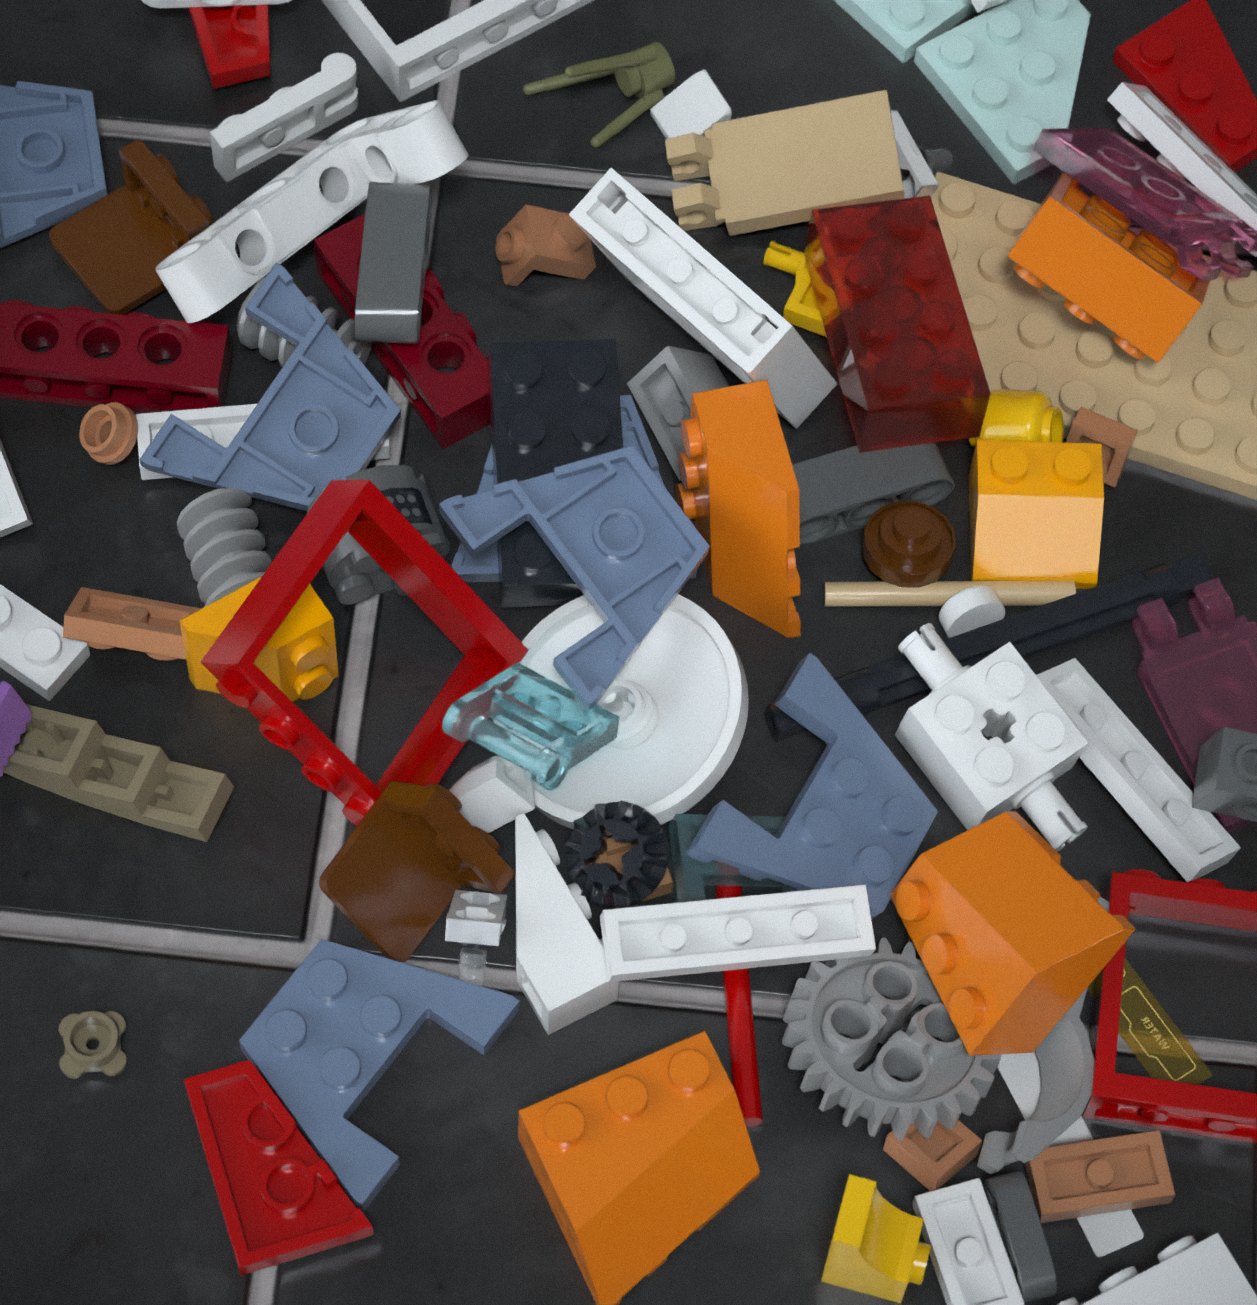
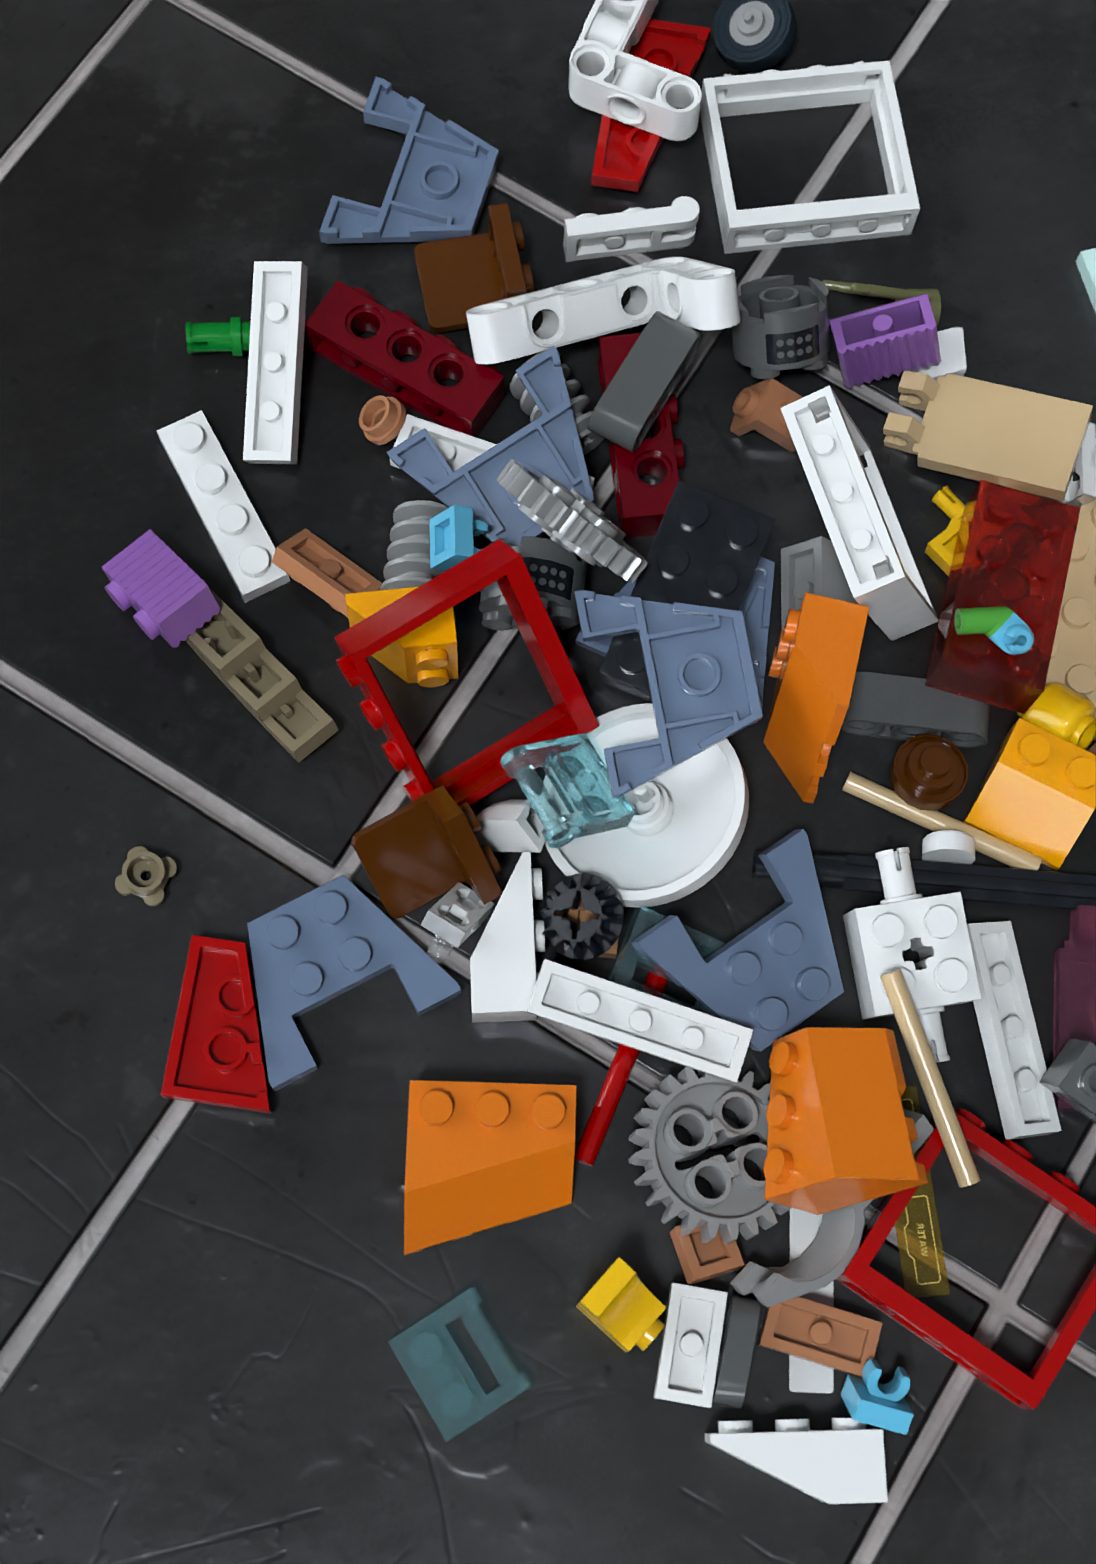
camera: 25 degrees right, 10 degrees up
none -> medium azure tile [429,504,488,571]
none -> light grey gear [496,459,649,584]
none -> dark grey brick [731,275,831,379]
none -> medium lavender brick [830,293,941,389]
none -> medium azure tile [840,1358,914,1435]
none -> tan bar [880,969,981,1188]
none -> arm [954,606,1034,655]

